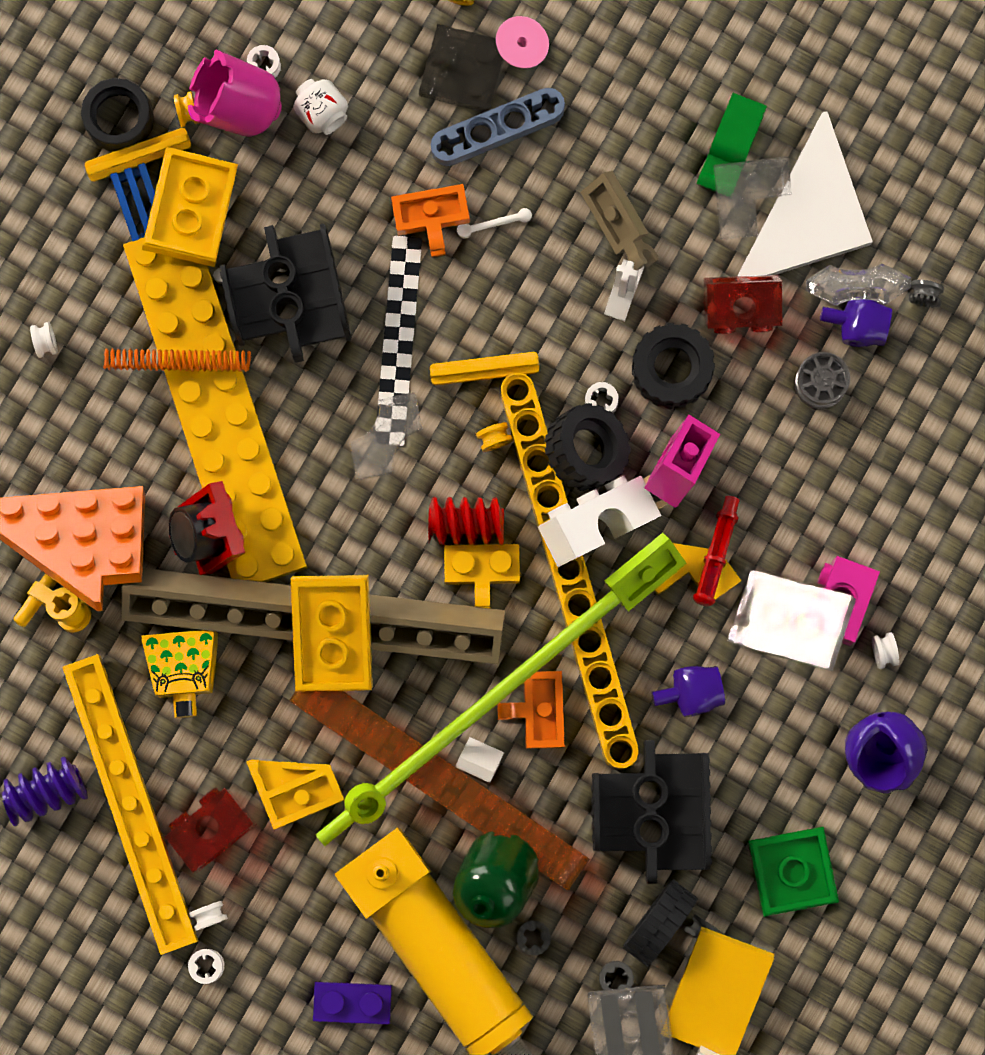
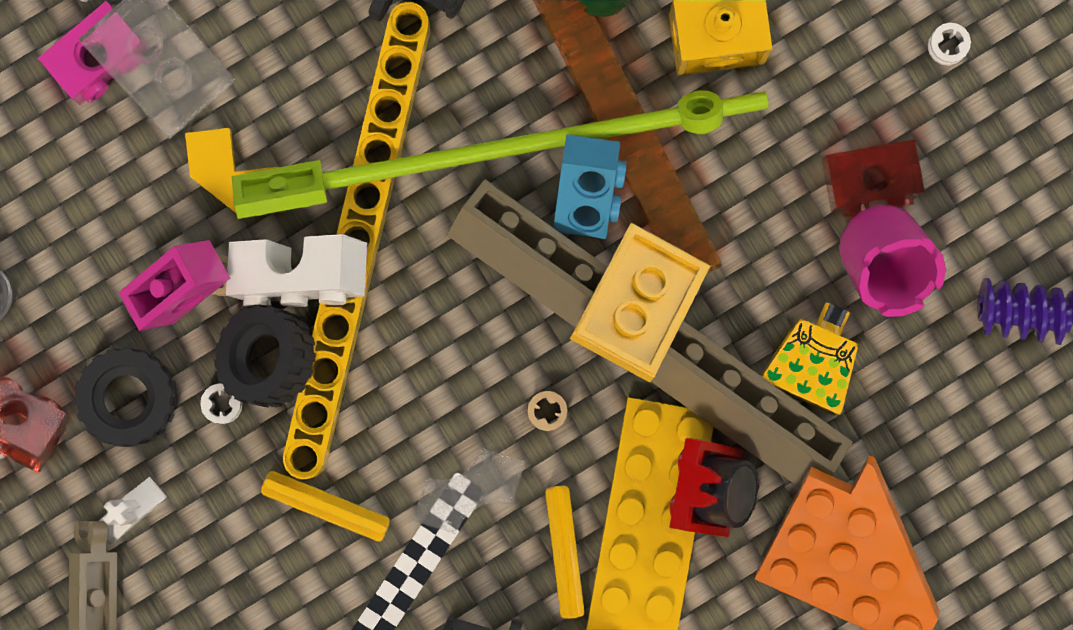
camera: 155 degrees left, 5 degrees up
yellow piece [13,573,91,633] -> none
yellow plate [62,654,199,955] -> none
white bush [189,901,228,931] -> none
yellow wing [247,759,345,830] -> none
red piece [428,497,504,545] -> none
yellow plate [444,544,520,608] -> none
white tile [455,737,504,782] -> none
yellow bush [476,422,513,452] -> none
orange plate [497,671,565,749] -> none
dark purple piece [652,666,725,717] -> none
red piece [693,496,740,606] -> none
none -> tan bush [527,391,568,431]
none -> yellow axle [545,485,584,619]
none -> dark azure brick [553,134,627,239]
none -> dark pink cylinder [839,205,946,317]

